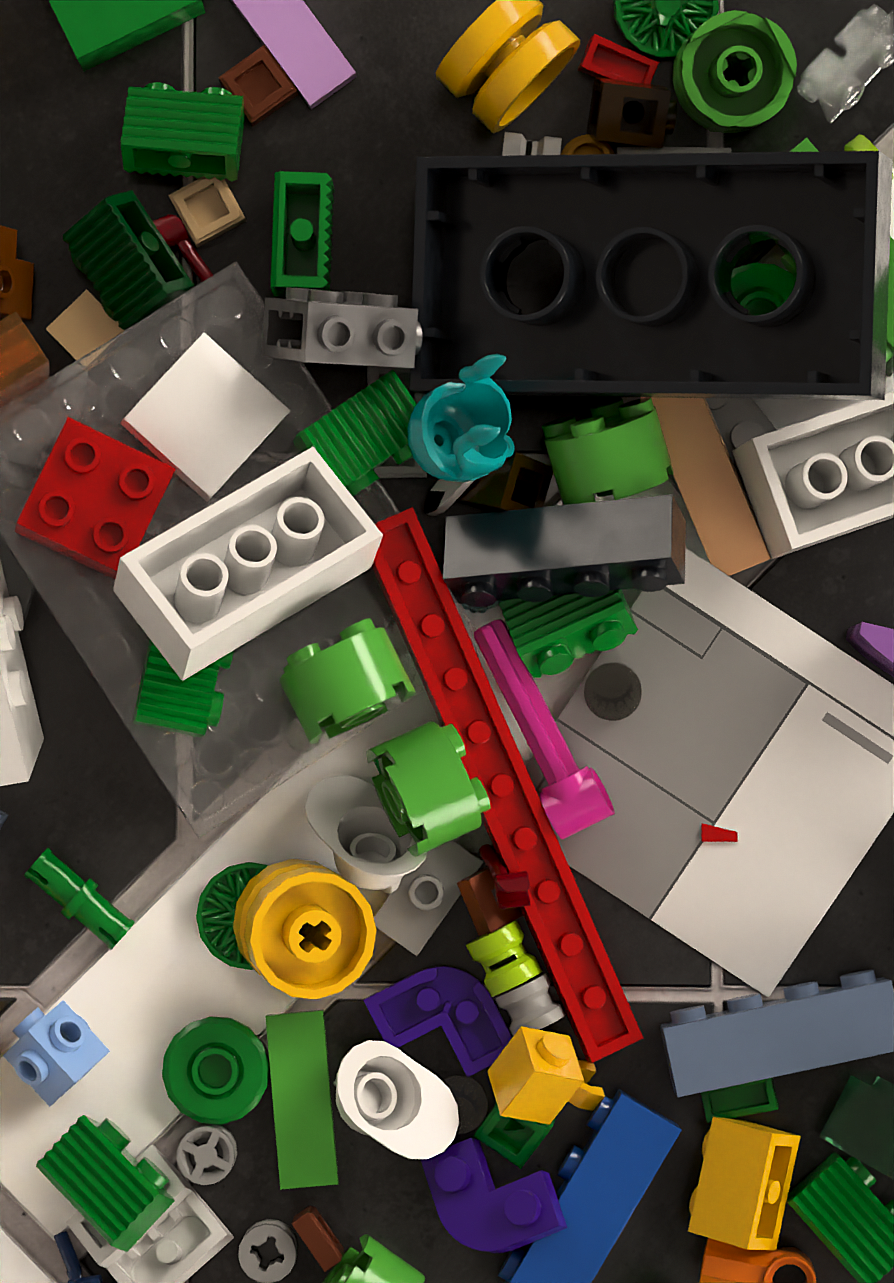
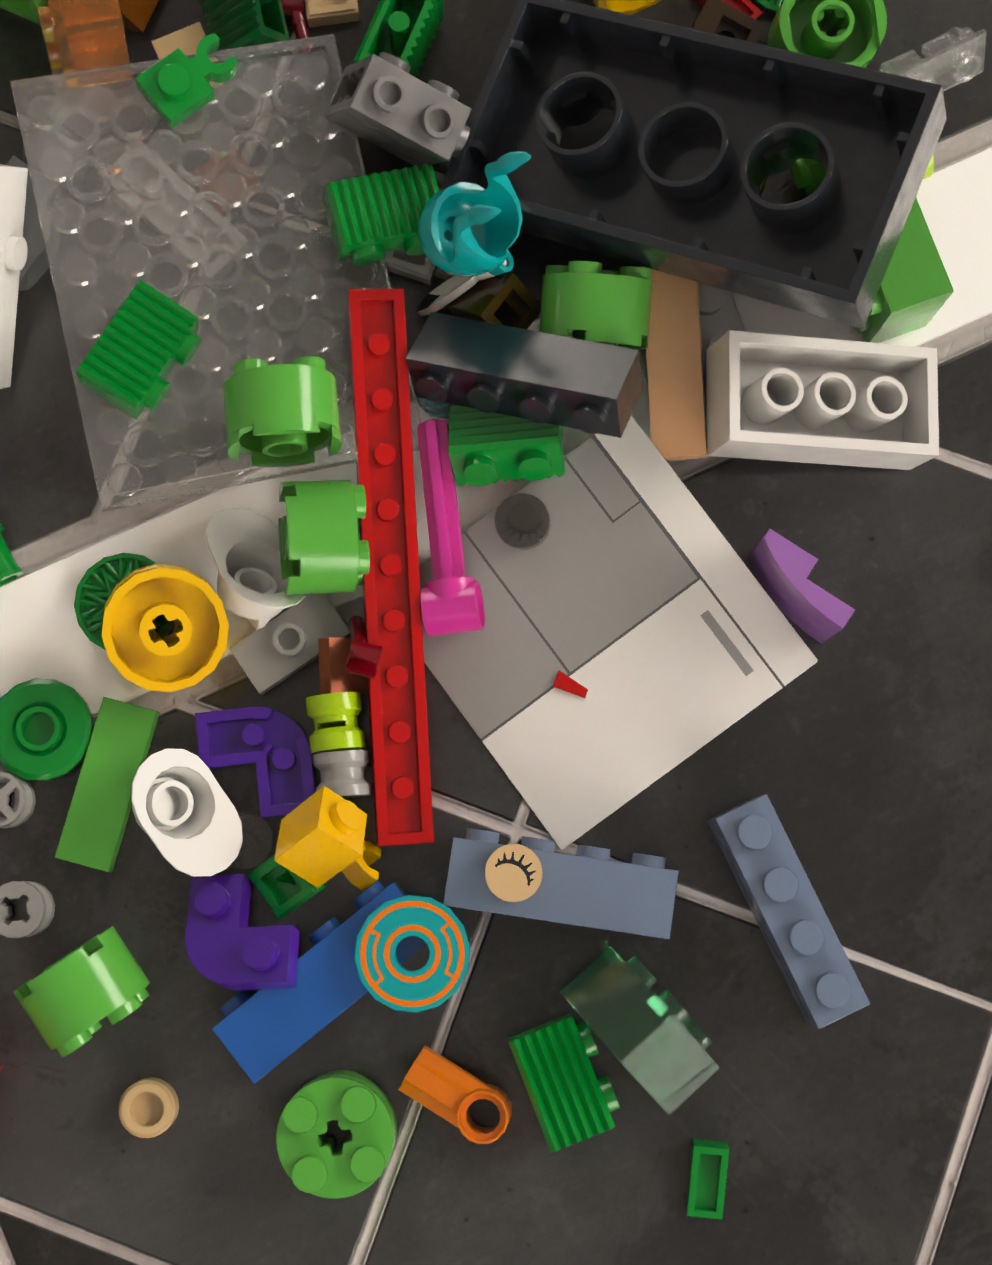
camera: 15 degrees right, 5 degrees down
red brick [15,417,176,579] -> none
white brick [113,447,383,681] -> none
white slope [120,332,291,502] -> none
copper tile [291,1205,344,1272] -> none
yellow brick [688,1117,801,1250] -> none
green piece [701,1077,779,1123] -> none
none -> green plate [135,33,238,129]
none -> teal tile [354,895,471,1013]
none -> tan tile [485,844,542,902]

